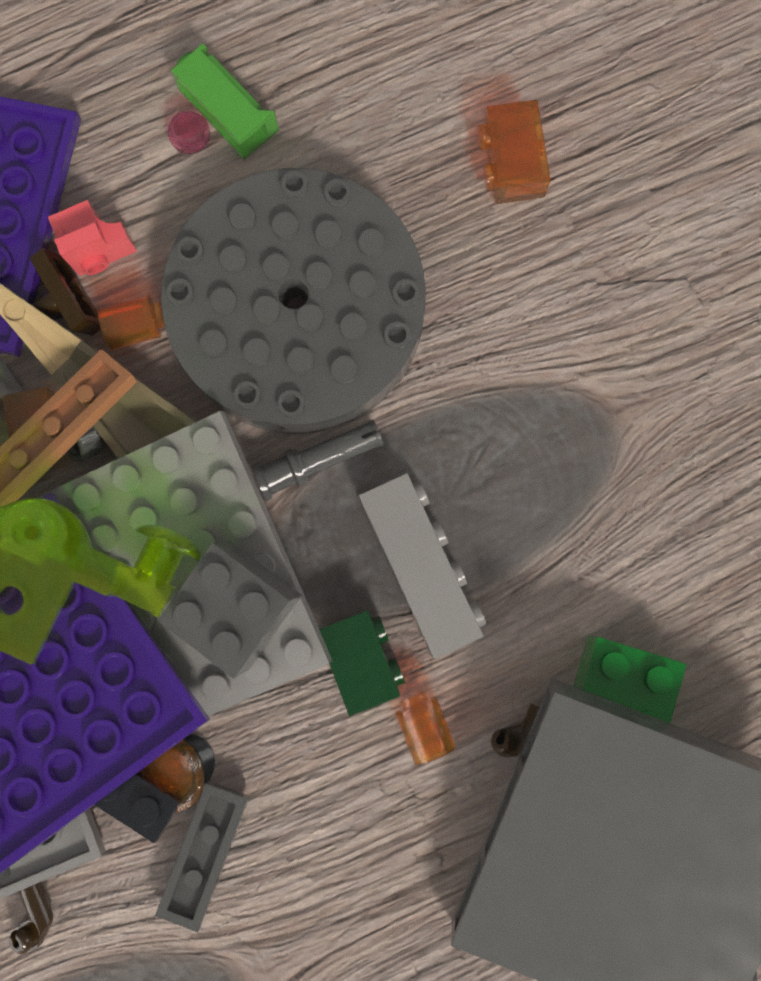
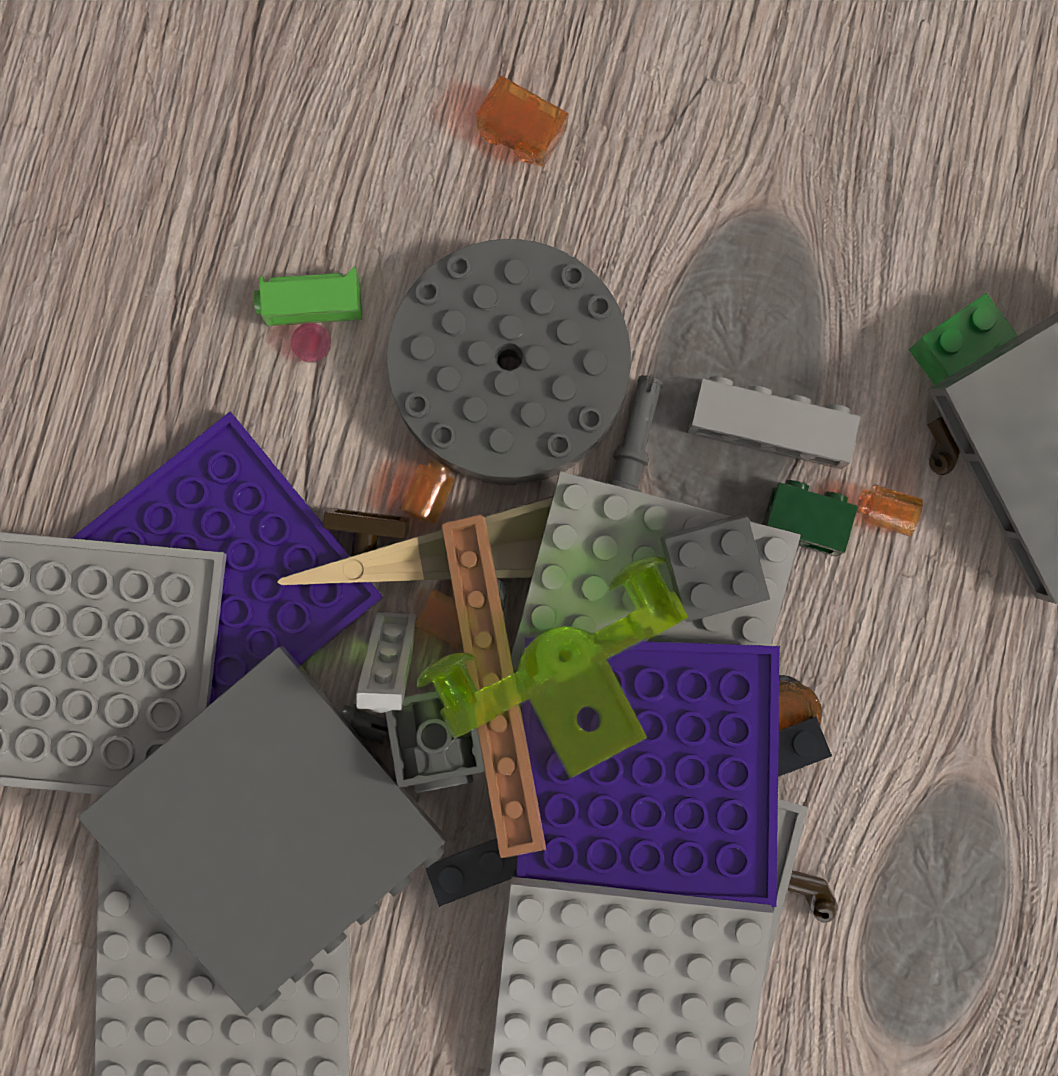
camera: 60 degrees left, 0 degrees up
coral brick [48,200,137,276] -> none
dark grey plate [155,780,250,933] -> none

